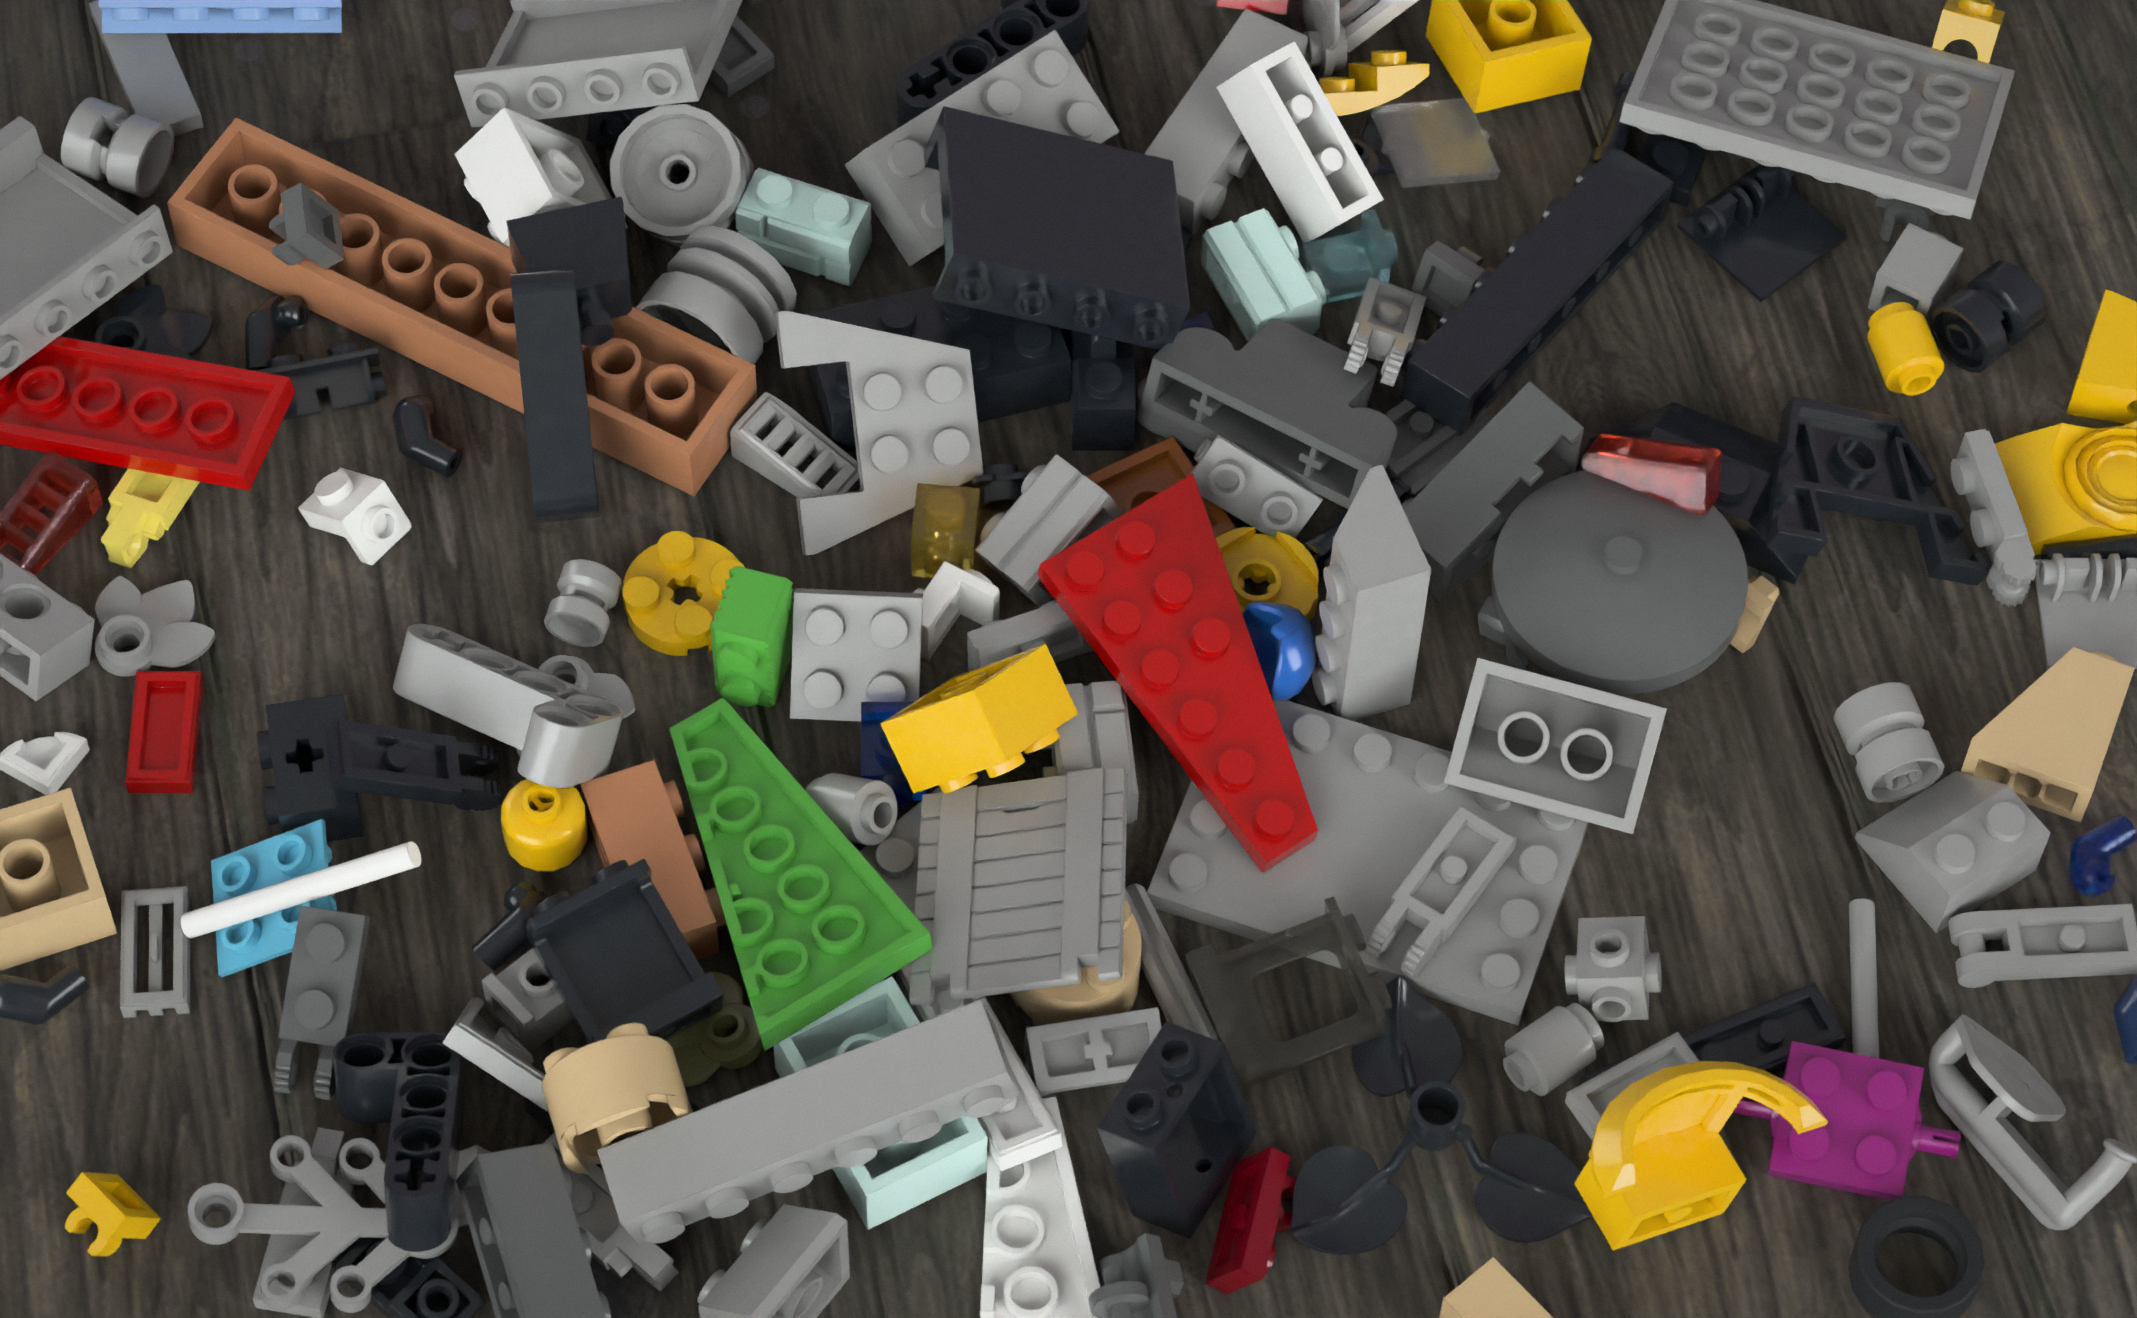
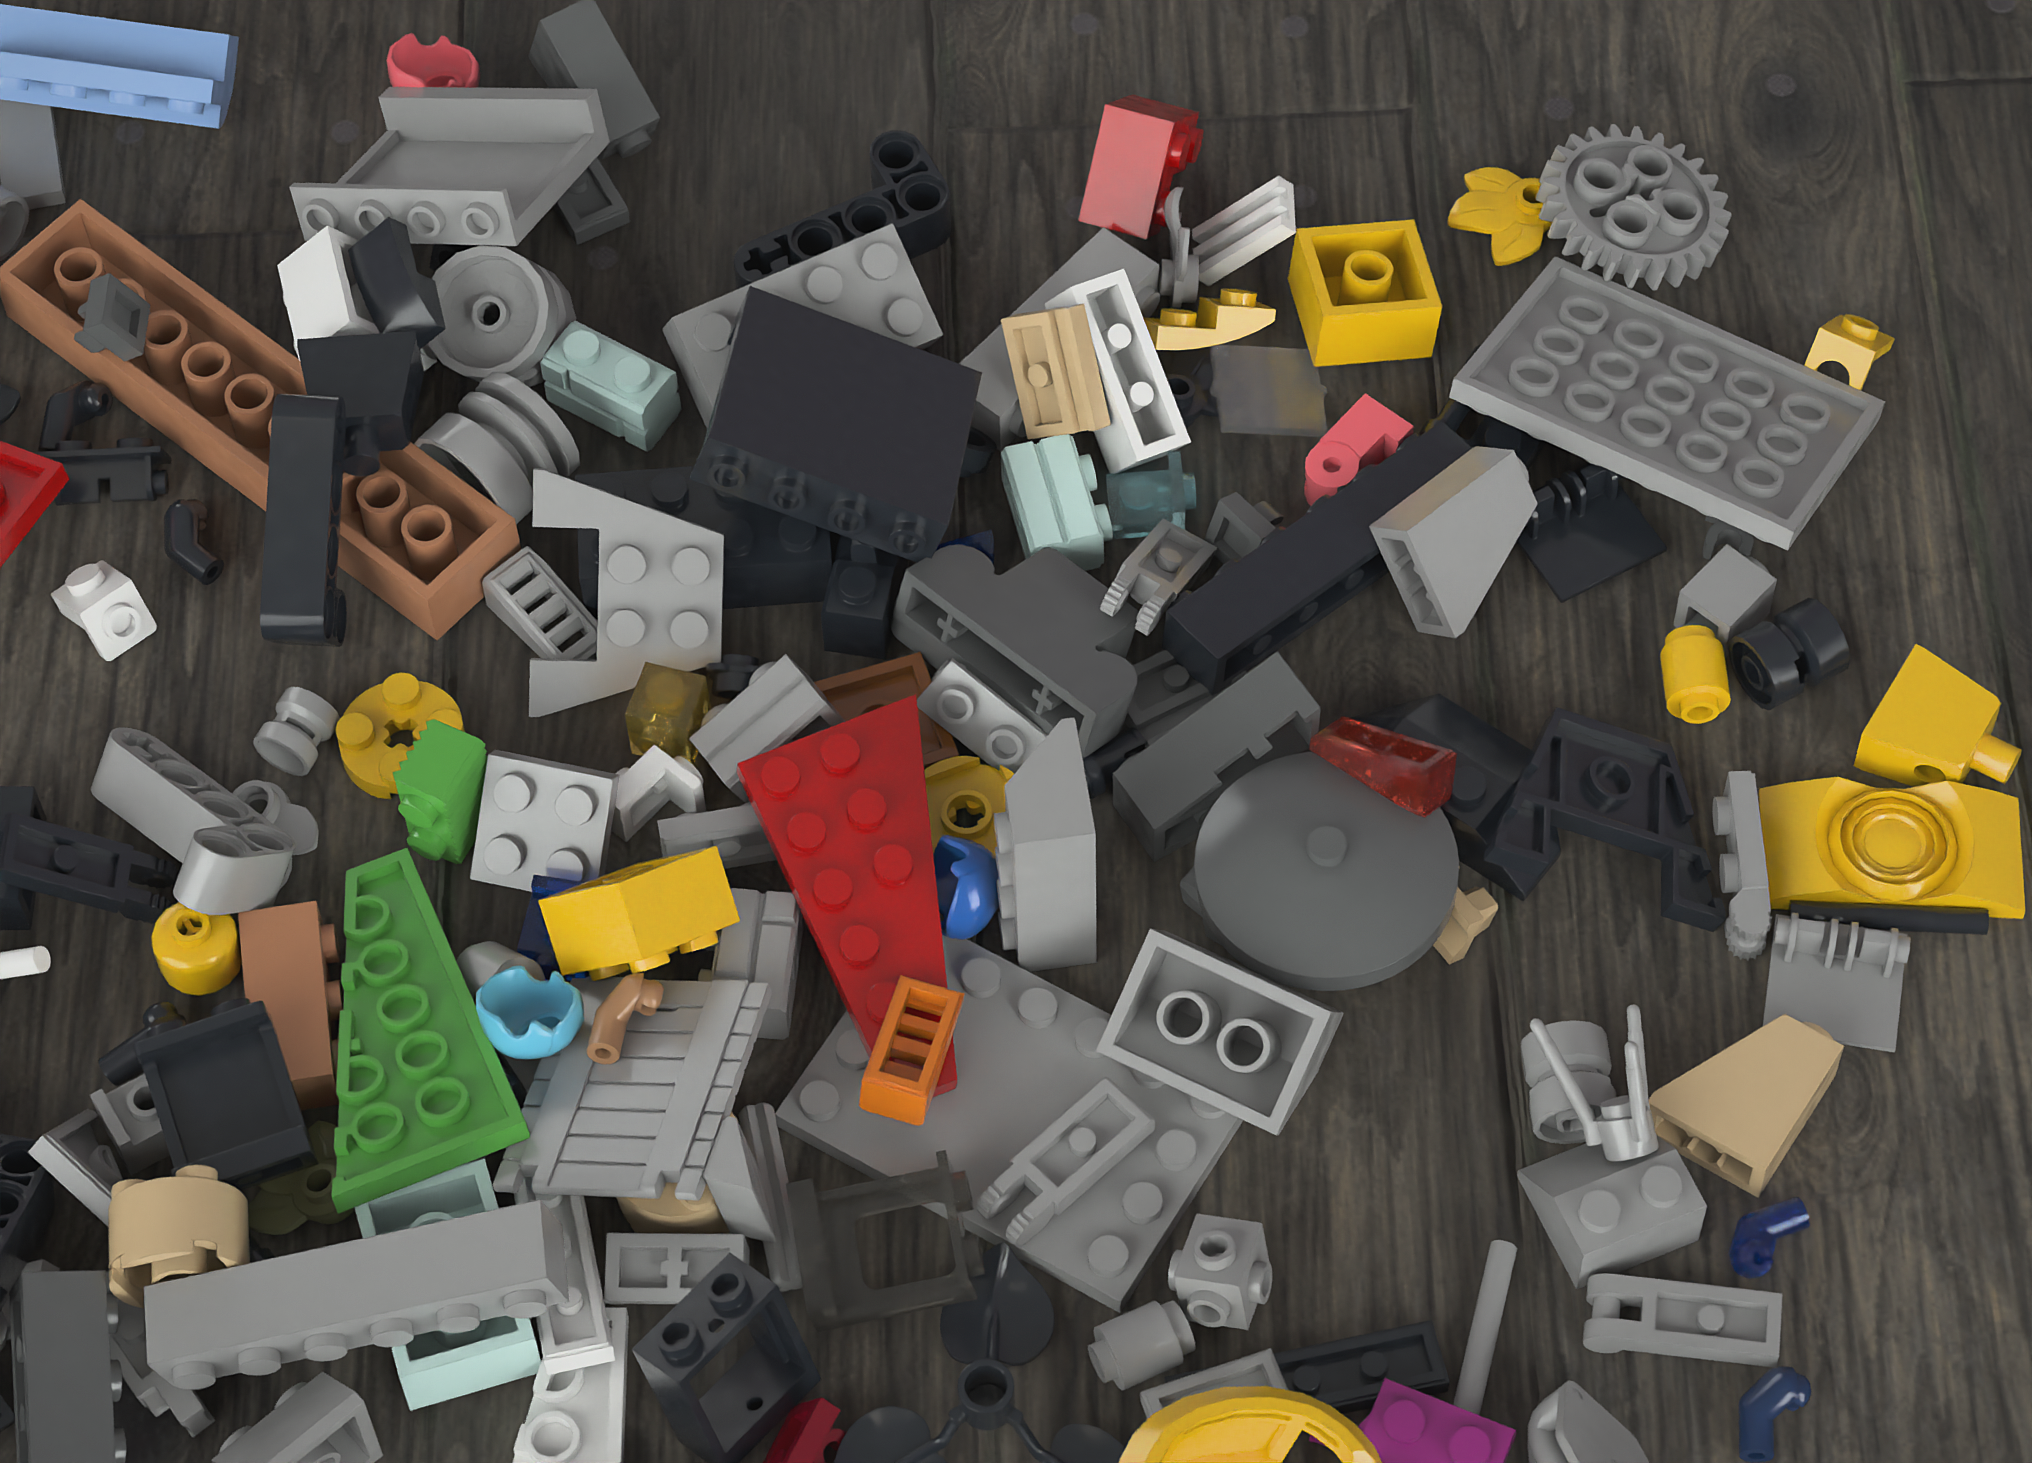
camera: 15 degrees right, 0 degrees up
none -> black slope [347,217,446,349]
none -> medium azure hair [476,965,584,1060]
none -> medium nougat arm [586,973,664,1064]
none -> light grey slope [703,1116,776,1243]
none -> orange slope [859,975,965,1126]
none -> tan plate [1001,304,1111,439]
none -> coral leg [1304,393,1414,506]
none -> light grey slope [1369,446,1538,638]
none -> light grey plant [1530,1004,1659,1161]

